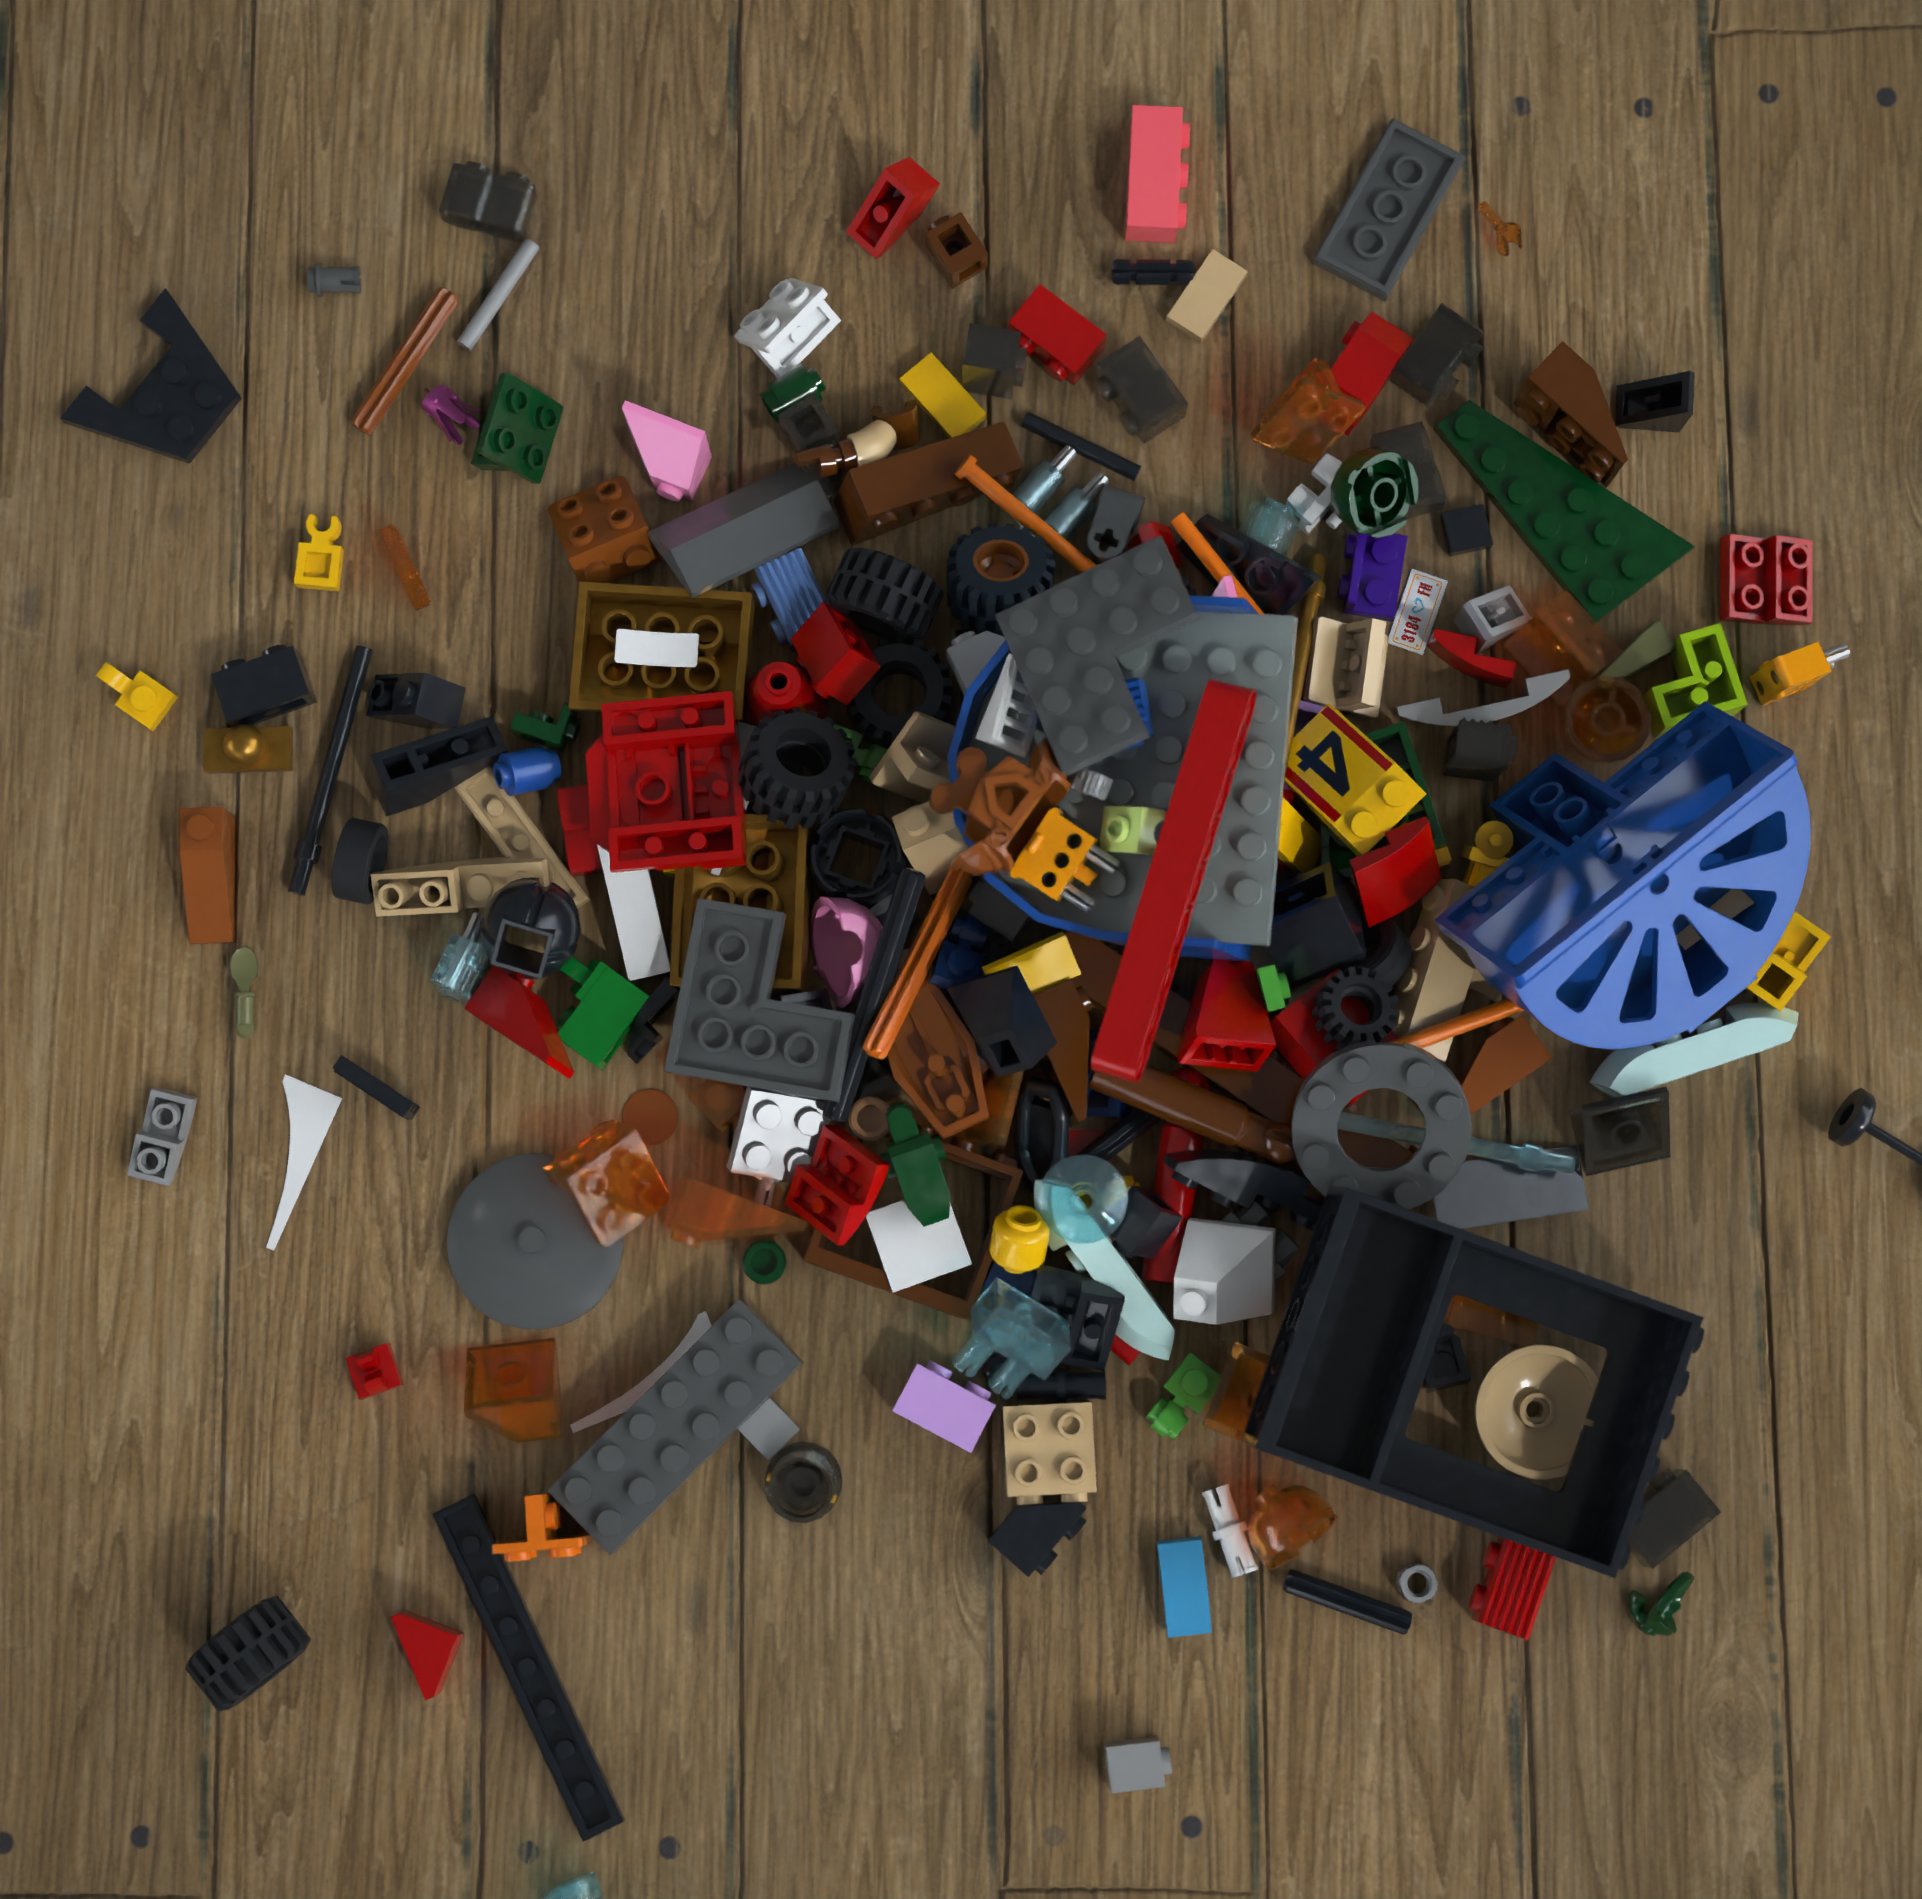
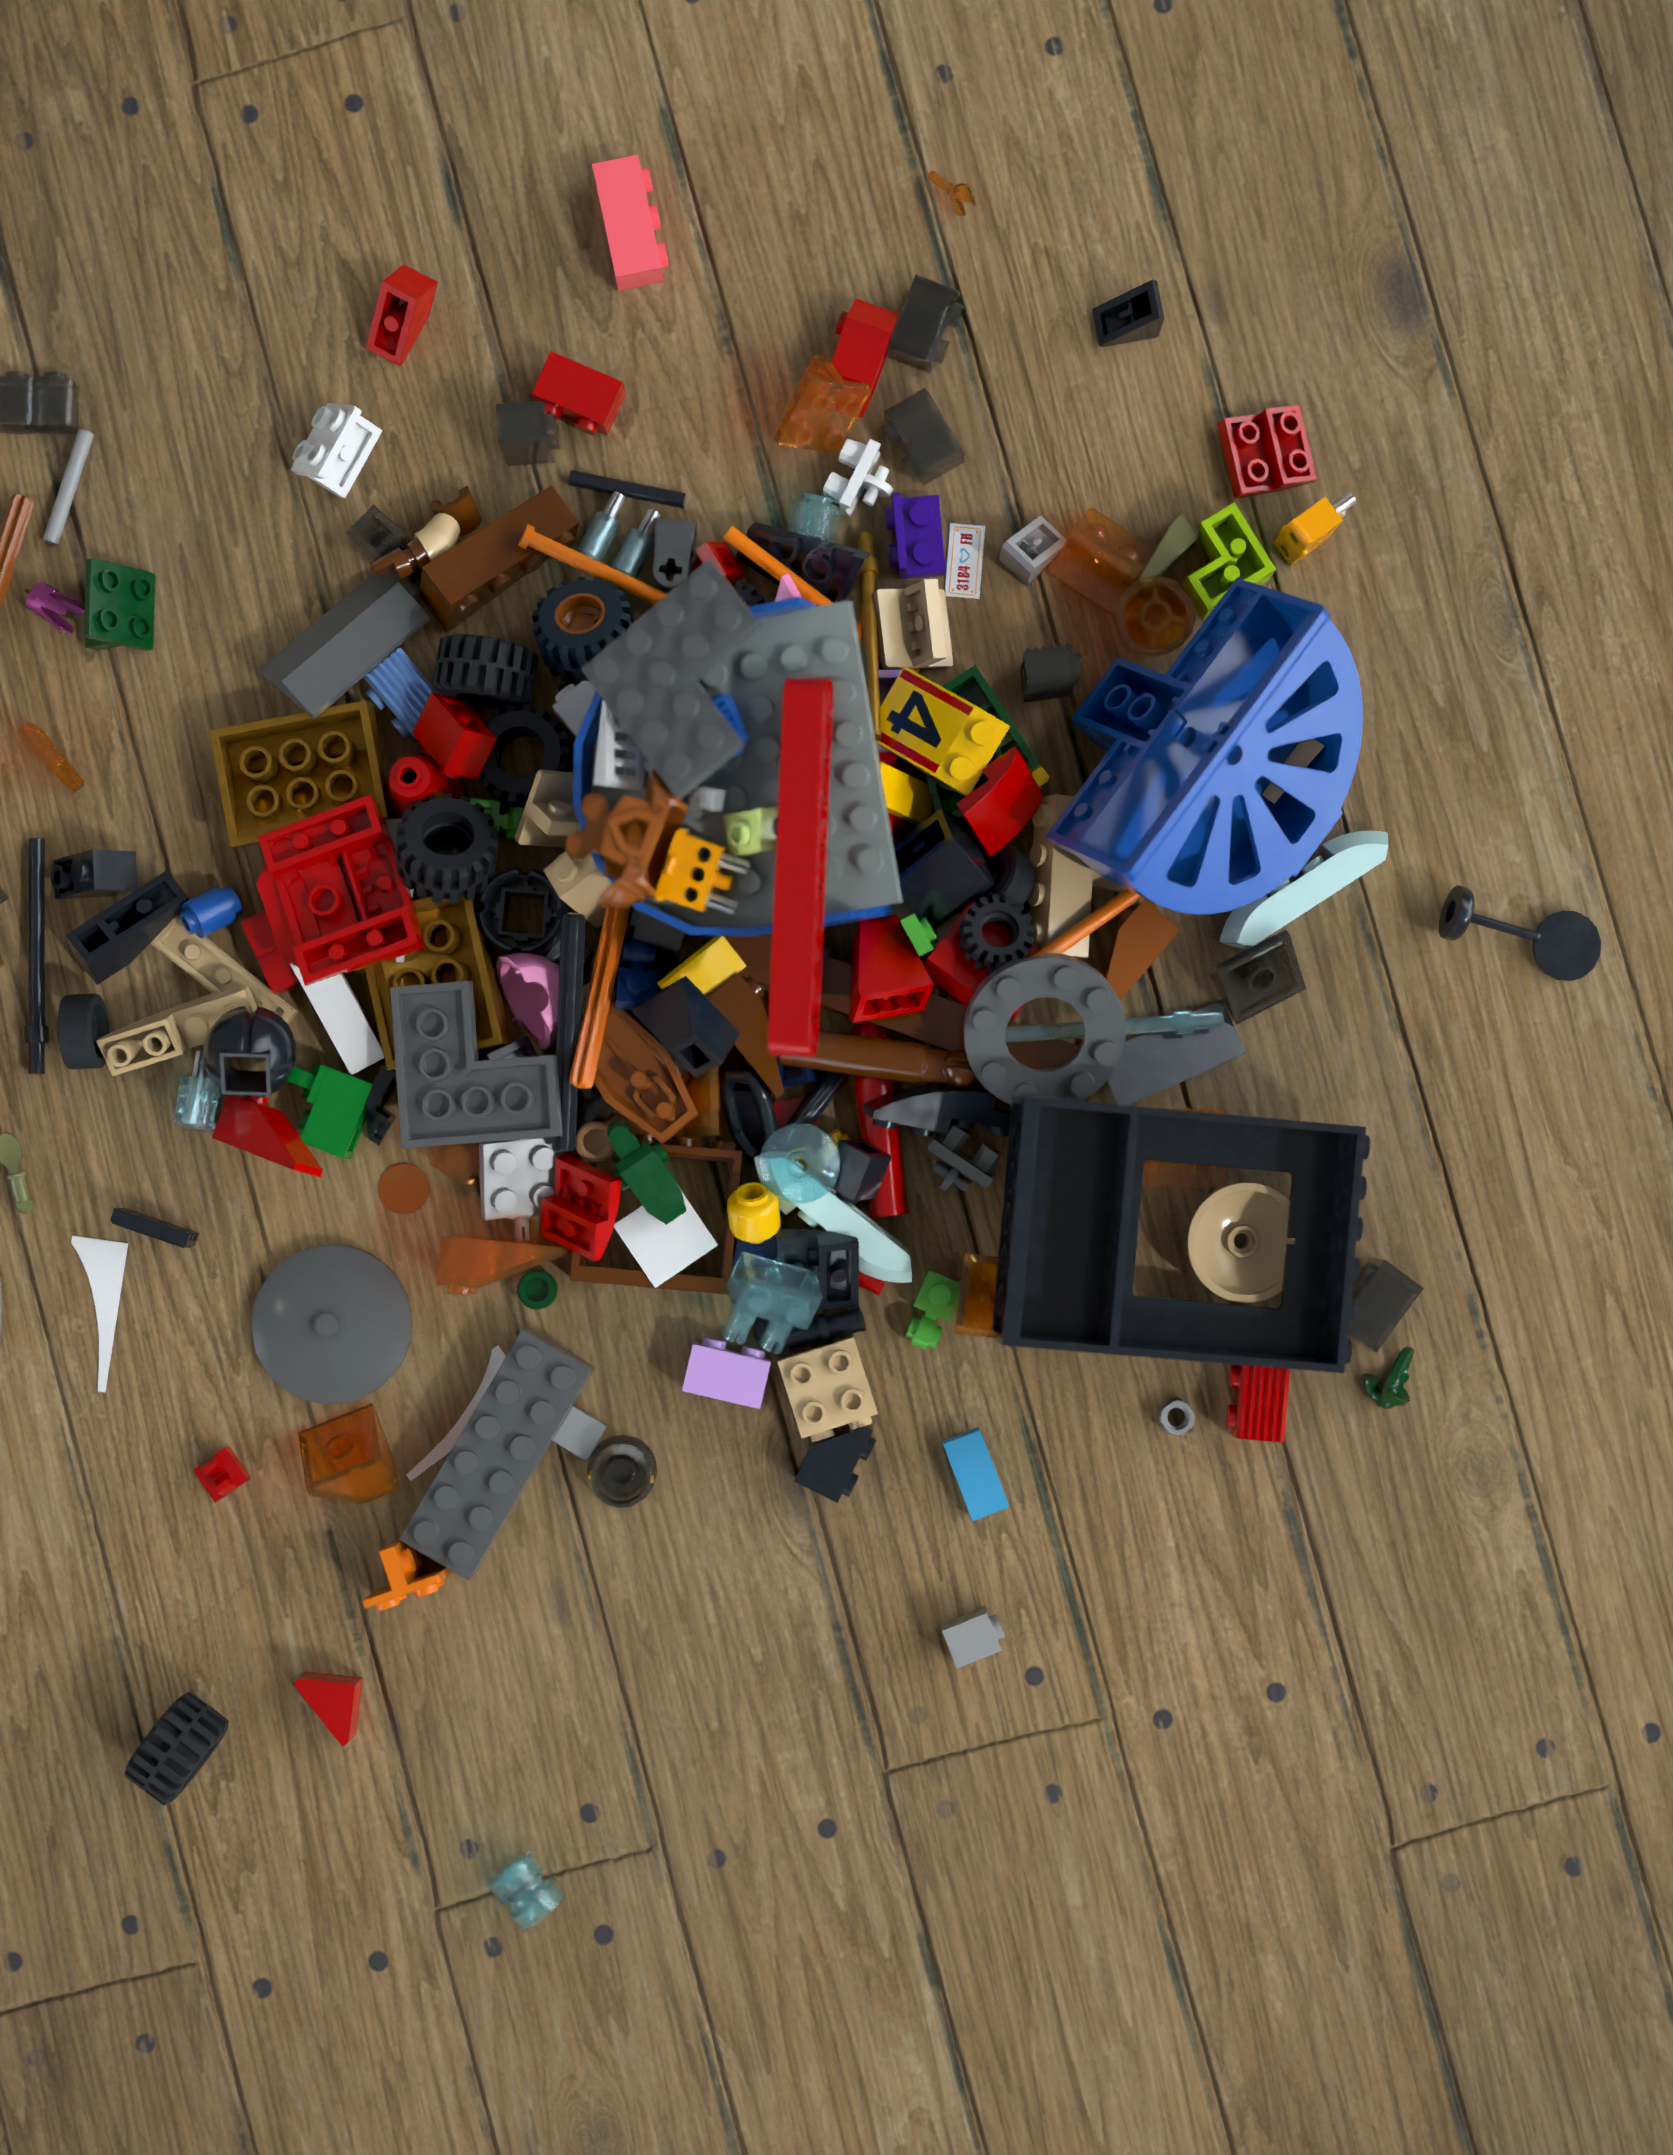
camera: 10 degrees left, 5 degrees up
black tile [433,1494,625,1842] -> none
dark green bracket [510,702,581,753] -> none
clear orange bracket [543,1119,670,1247] -> none
dark orange bracket [548,476,662,583] -> none
white sticker [614,629,699,667] -> none
bright pink slope [622,400,712,502] -> none
dark green brick [760,364,826,423] -> none
yellow tile [899,352,987,438] -> none
reddish brown brick [925,212,988,289] -> none
clear smoke brick [1094,335,1188,444] -> none
black axle [1112,259,1194,285] -> none
tan tile [1166,249,1248,343] -> none
white slope [1174,1218,1276,1325] -> none
white pin [1202,1484,1258,1578] -> none
clear orange cylinder [1247,1485,1337,1570] -> none
black axle [1283,1569,1413,1635] -> none
dark grey tile [1312,118,1466,302] -> none
dark green cylinder [1331,449,1418,538] -> none
light grey slope [1395,669,1570,726] -> none
black slope [1423,1324,1471,1393] -> none
red slope [1427,629,1517,688] -> none
dark green wing [1434,400,1695,626] -> none
black tile [1440,504,1493,557] -> none
yellow hips [1461,821,1513,886] -> none
reddish brown slope [1513,341,1628,488] -> none
yellow brick [1746,910,1831,1012] -> none

